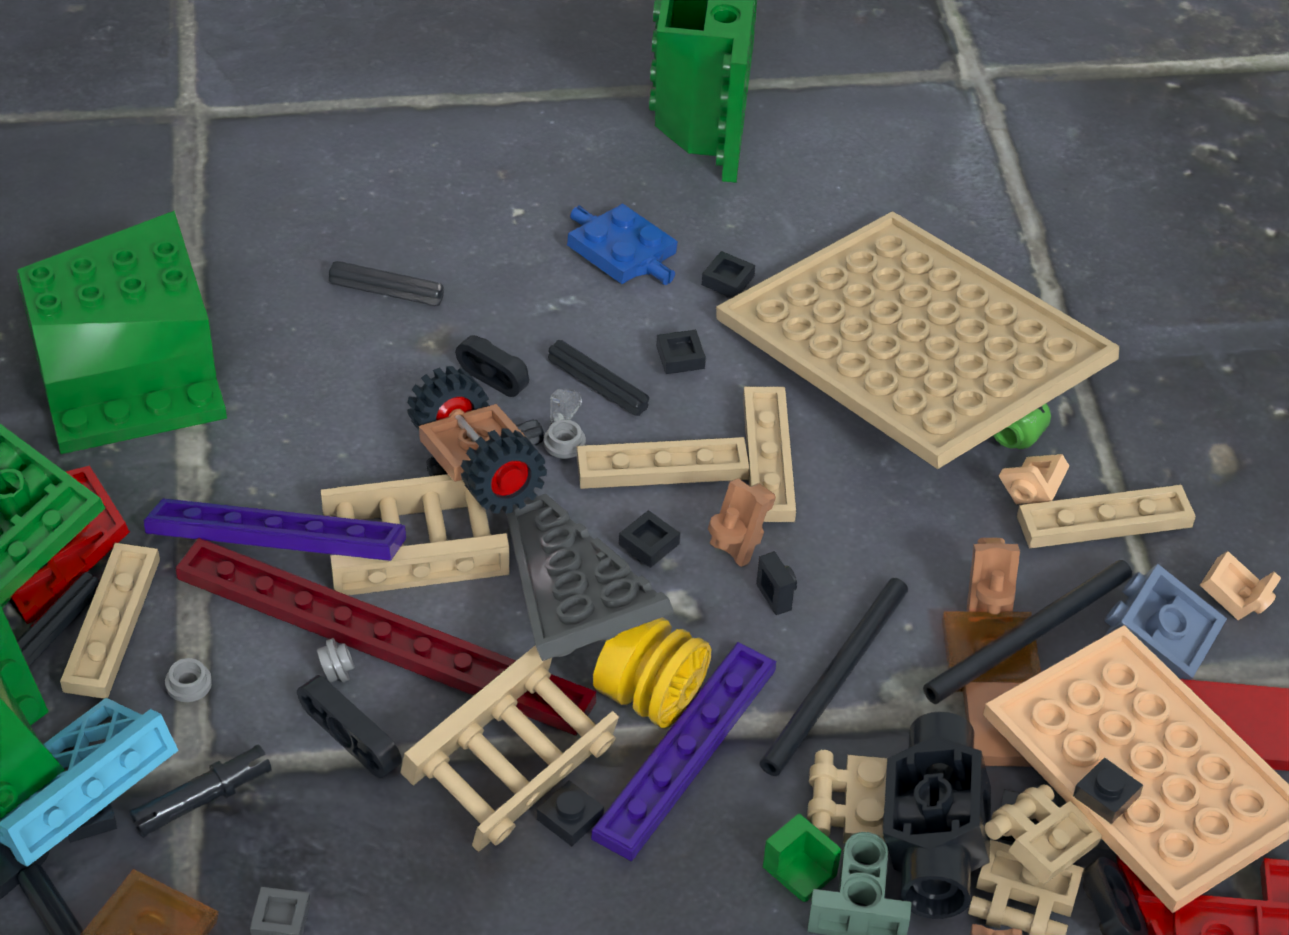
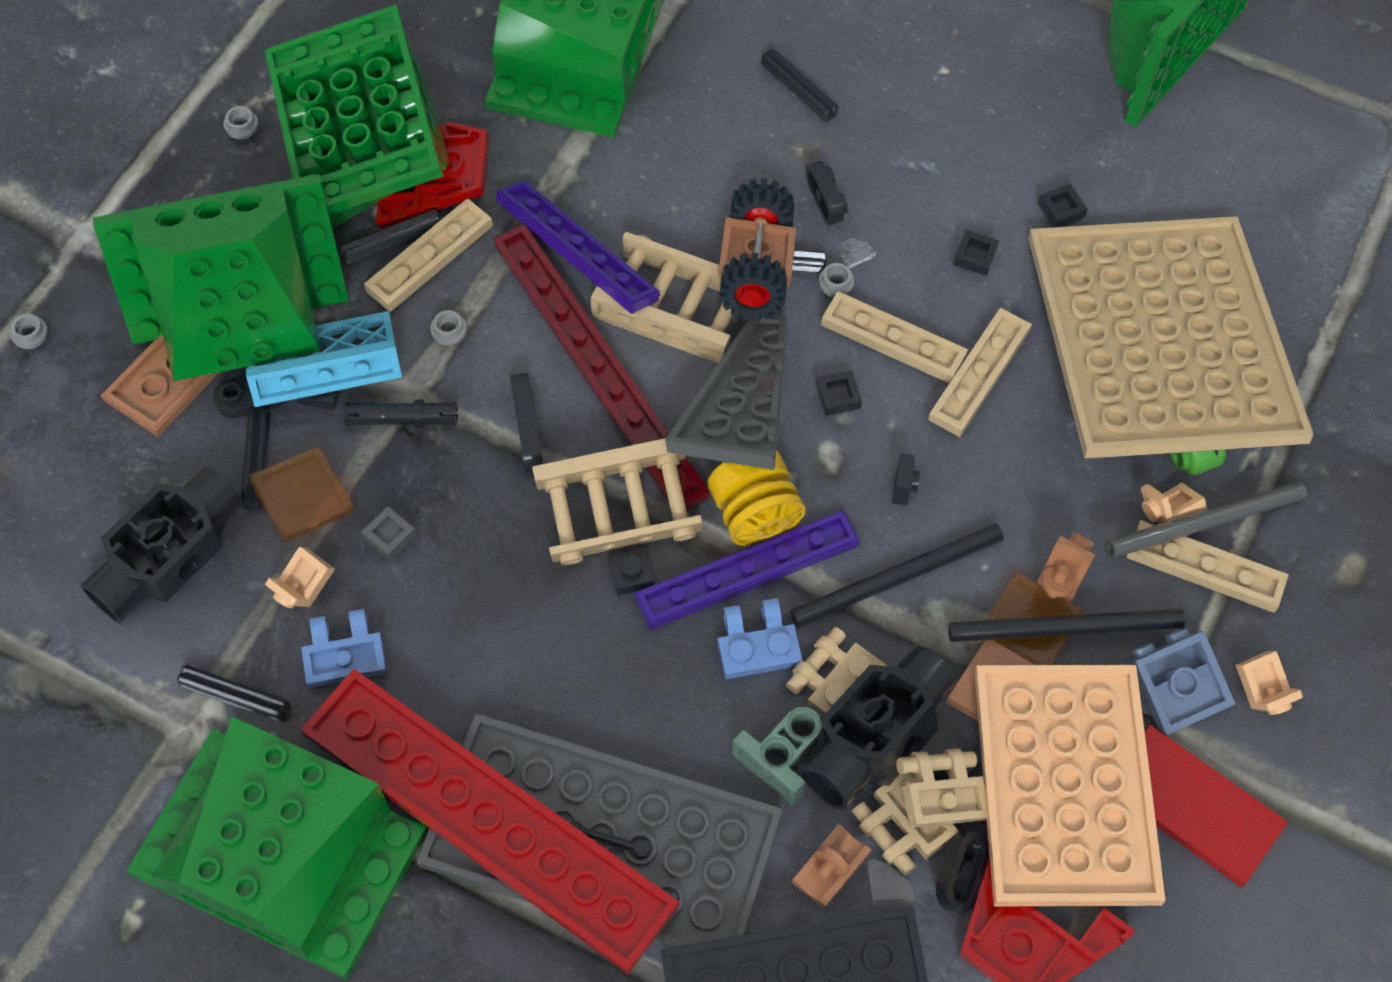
camera: 35 degrees right, 15 degrees up
light grey plate [317,638,355,683] -> none
black axle [548,340,649,416] -> none
blue plate [567,204,678,285] -> none
nougat hips [708,478,776,567] -> none
green panel [763,813,841,902] -> none
black plate [1073,757,1143,824] -> none
none -> medium blue plate [717,598,803,680]
none -> dark grey piece [1105,482,1307,559]

